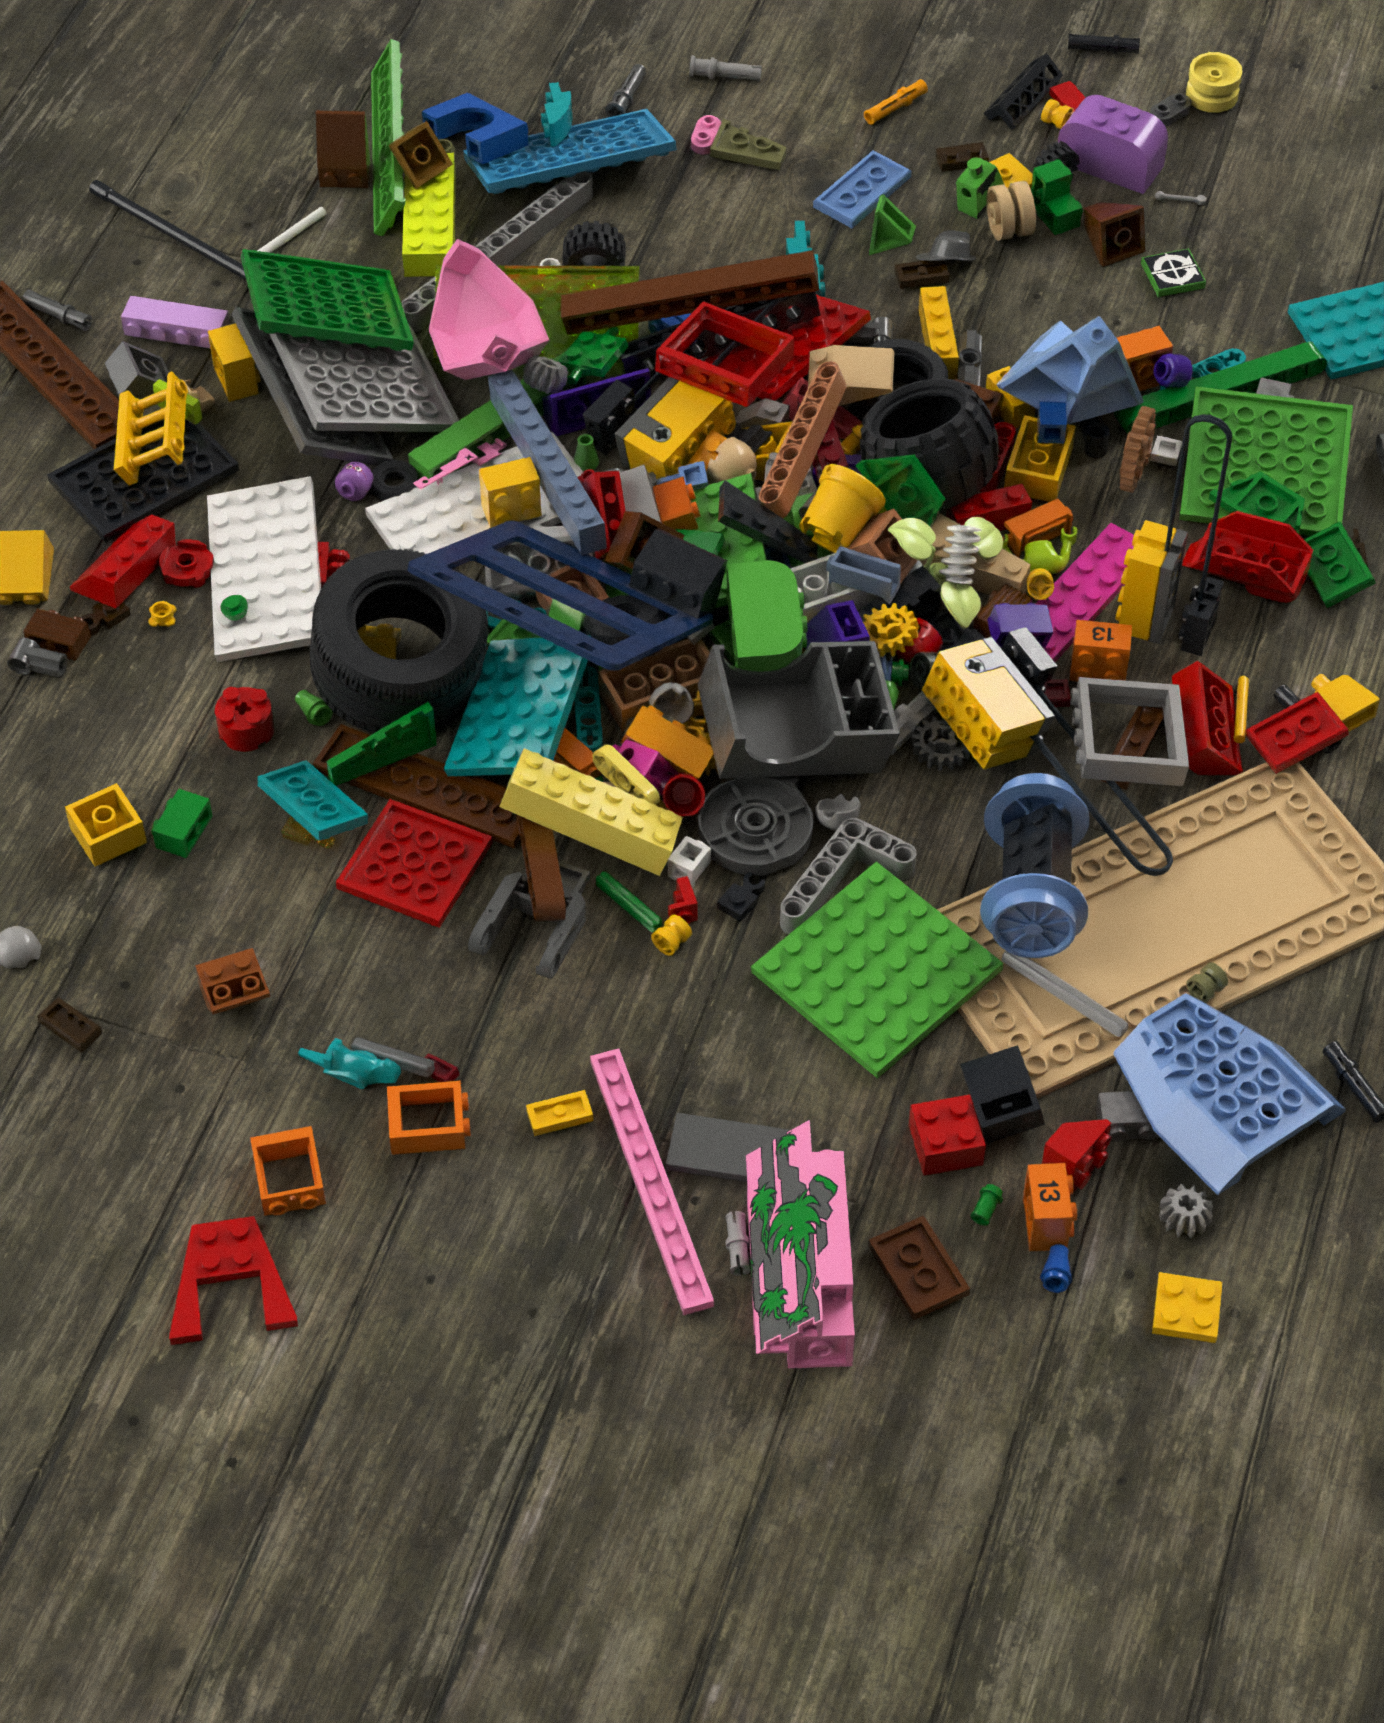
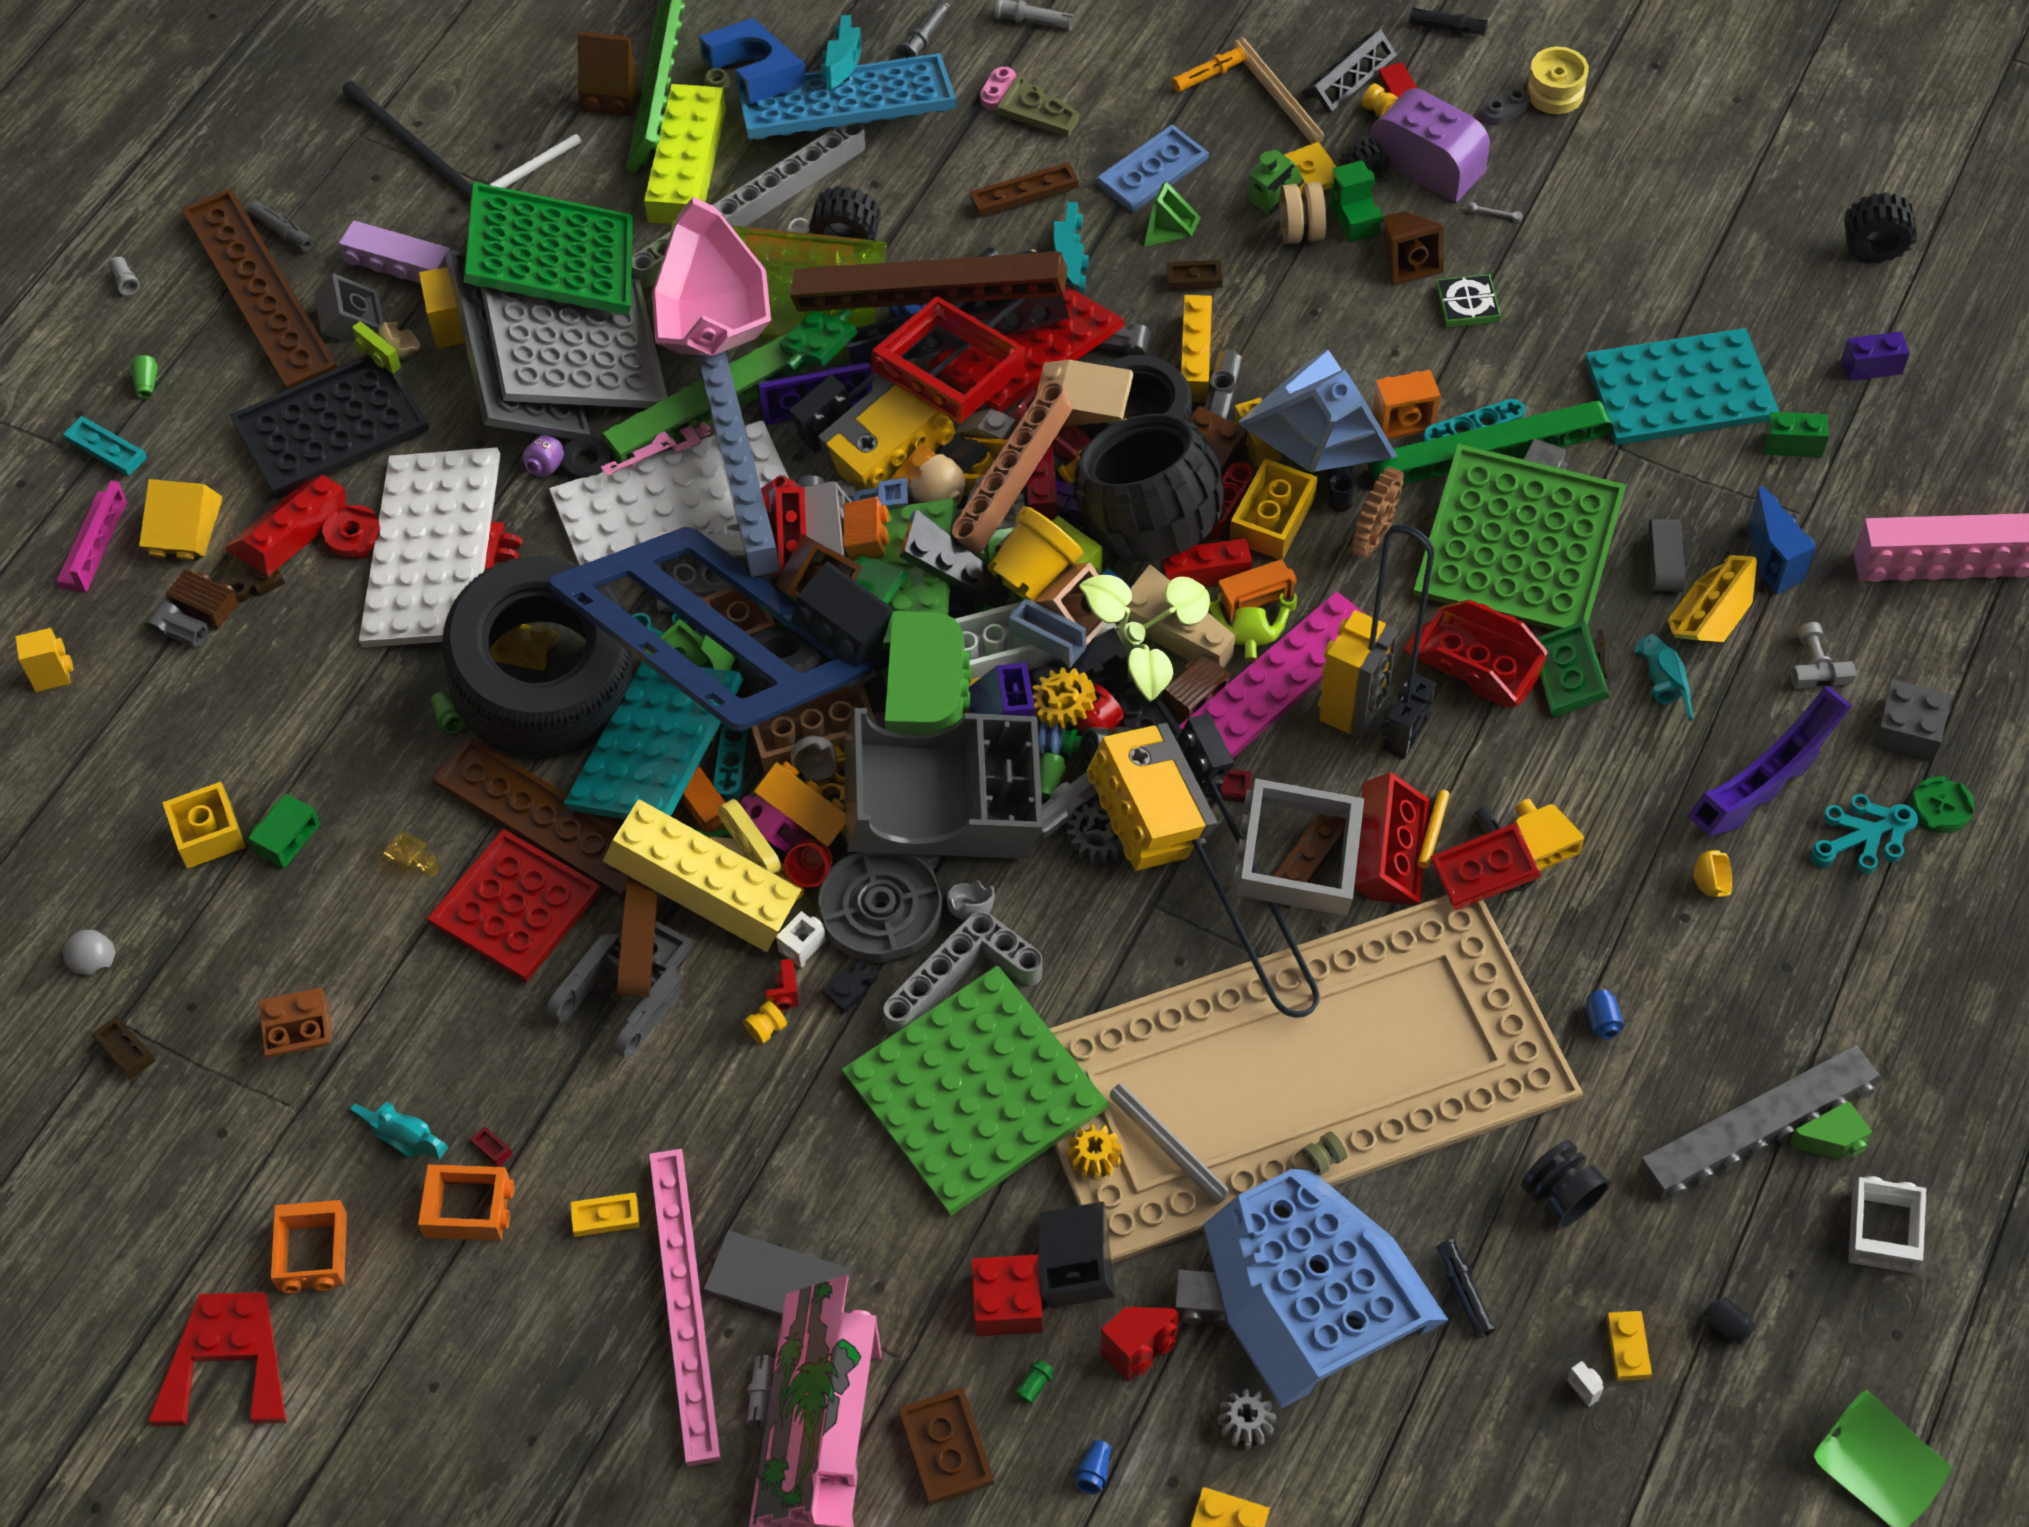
camera: 10 degrees right, 5 degrees up
yellow fence [114,371,188,486] -> none
yellow plate [148,601,177,627] -> none
red brick [215,687,275,752] -> none
green plate [220,595,248,621] -> none
teal plate [258,760,368,841] -> none
green wing [326,702,437,786] -> none
dark grey axle [351,1037,435,1077] -> none
pearl gold slope [389,121,453,189] -> none
yellow brick [479,457,542,528] -> none
light grey gear [523,356,568,394] -> none
bright green cone [574,434,599,472] -> none
green axle [595,871,663,933] -> none
green wing [855,454,946,527] -> none
dark grey piece [916,230,976,261] -> none
dark brown plate [935,142,989,172] -> none
white piece [939,525,982,584] -> none
medium blue brick [980,773,1089,958] -> none
brick [987,603,1053,648] -> none
orange brick [1023,1163,1077,1251] -> none
yellow wheel [1026,568,1054,600] -> none
blue brick [1037,401,1067,444] -> none
orange brick [1069,619,1132,682] -> none
white plate [1150,435,1183,467] -> none
dark purple head [1154,353,1193,388] -> none
green wing [1208,471,1305,534] -> none
none -> reddish brown plate [970,162,1079,217]
none -> yellow gear [1067,1123,1123,1181]
none -> tan axle [1233,38,1324,144]

